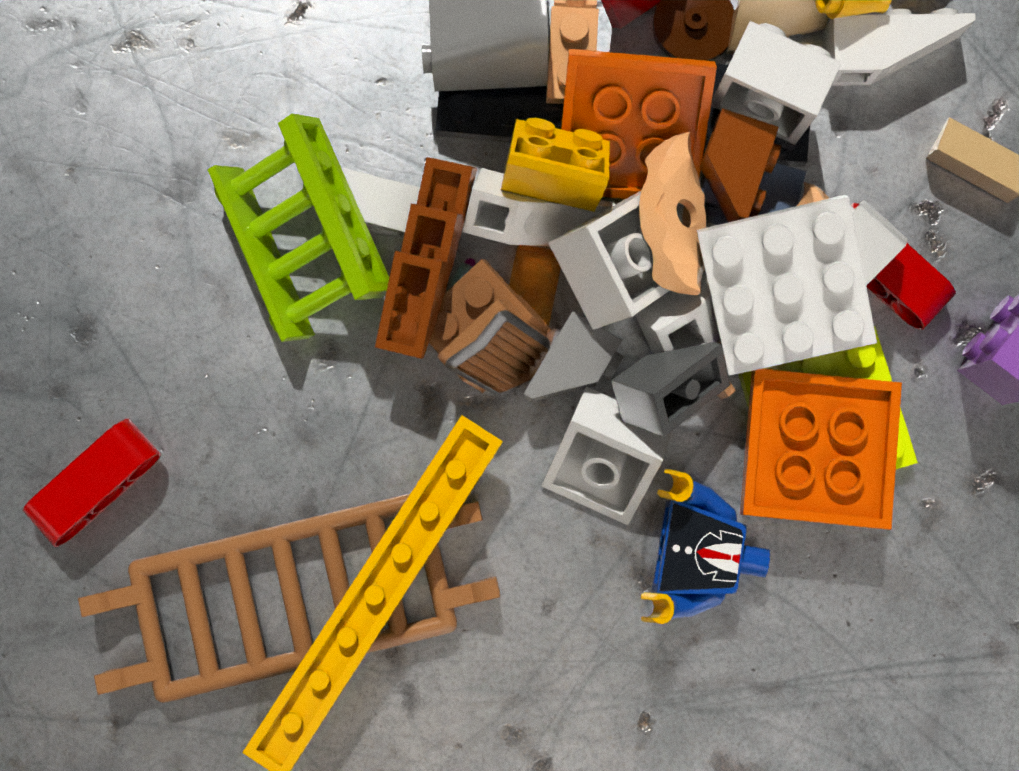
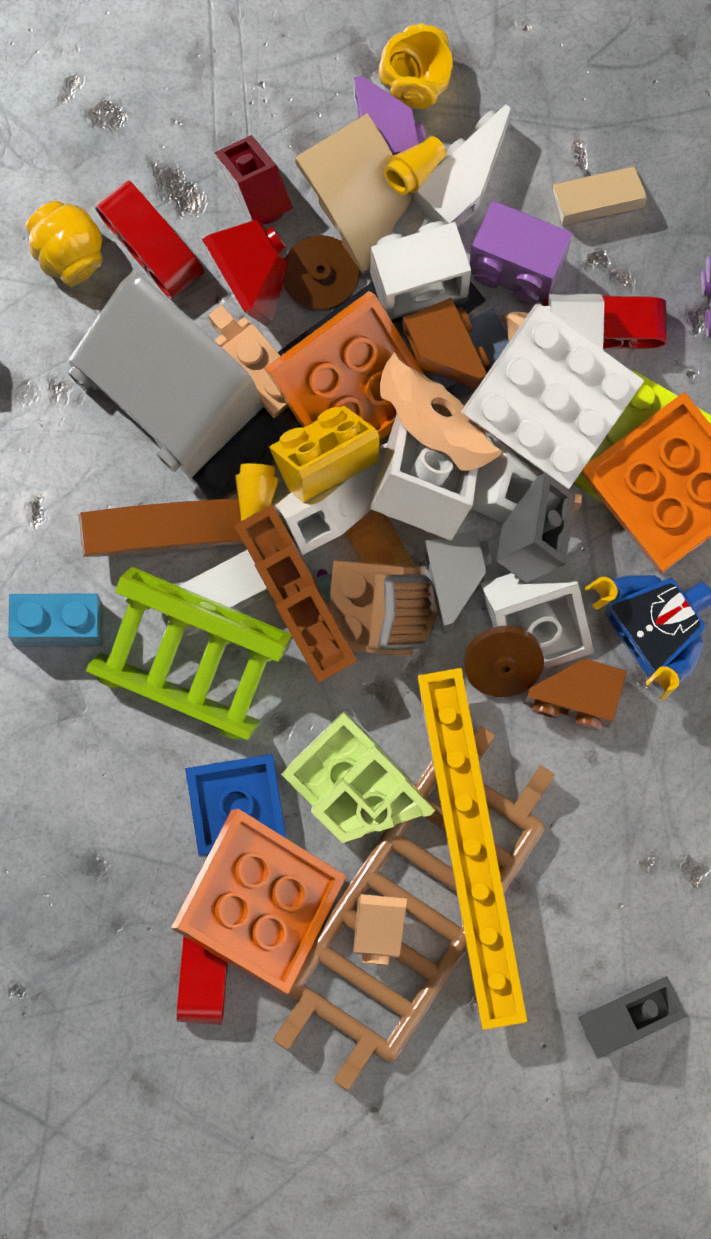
camera: 45 degrees left, 5 degrees down
none -> dark azure brick [8,593,103,647]
none -> dark orange slope [79,499,244,557]
none -> orange plate [171,809,346,995]
none -> blue plate [185,754,286,857]
none -> yellow cone [235,464,279,521]
none -> yellowish green slope [281,711,435,843]
none -> light nougat slope [353,894,407,965]
none -> reddish brown piece [464,626,544,697]
none -> medium lavender brick [469,200,573,304]
none -> dark orange slope [525,658,627,731]

